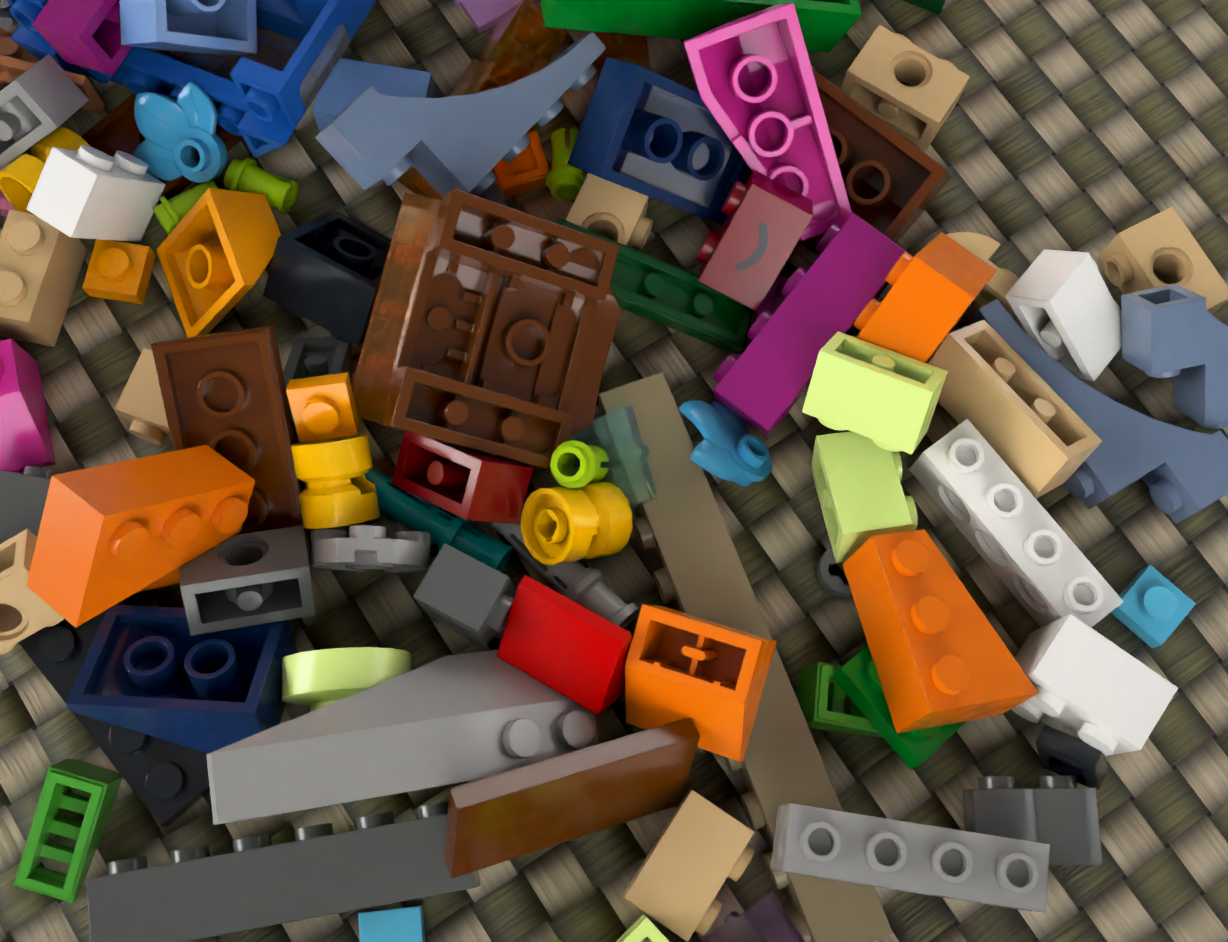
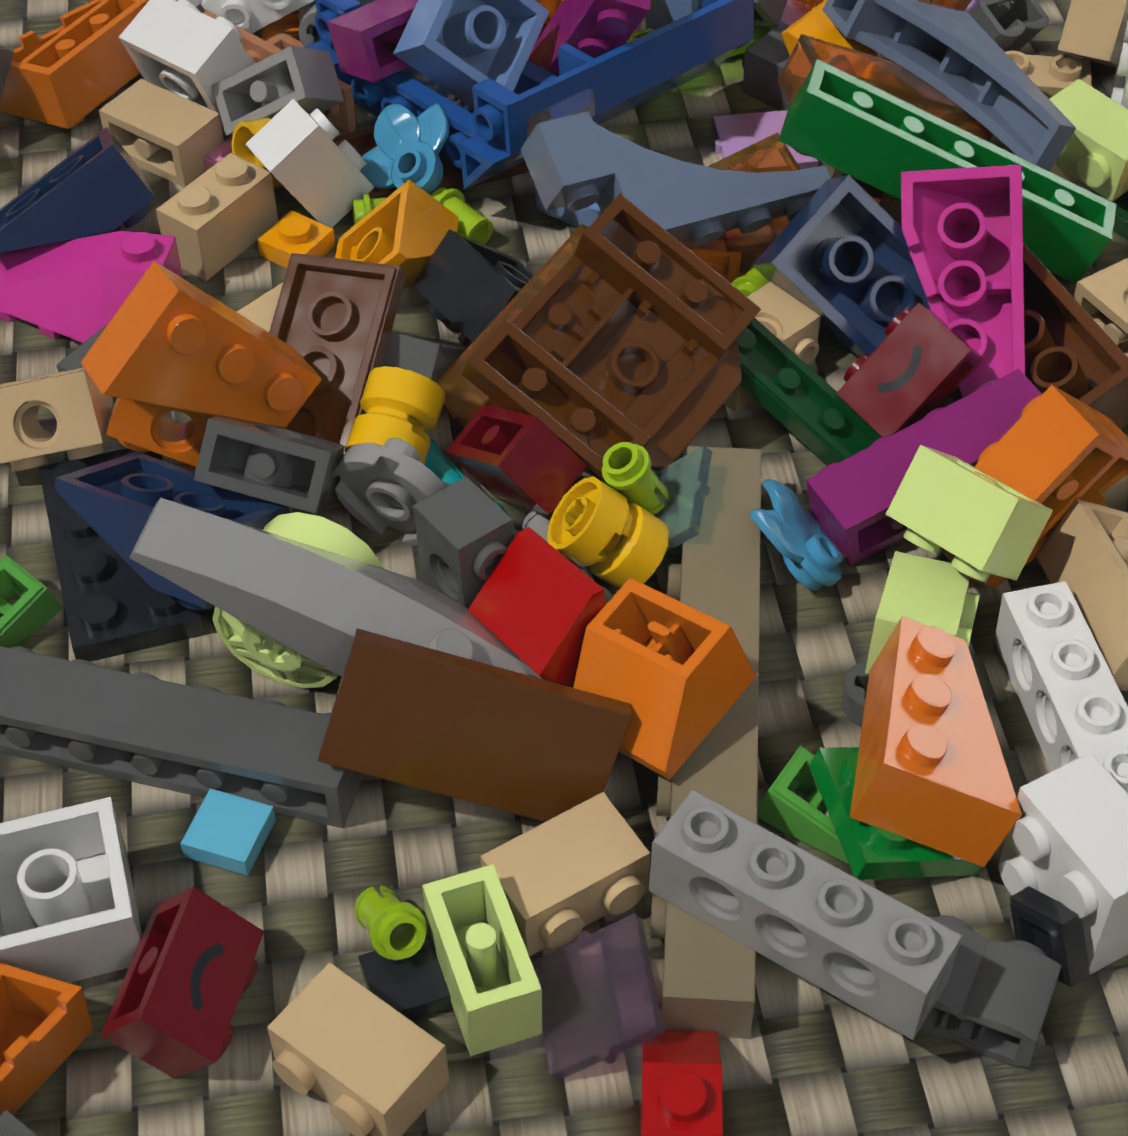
camera: 30 degrees right, 25 degrees down
light orange plate [286,372,360,442] -> none

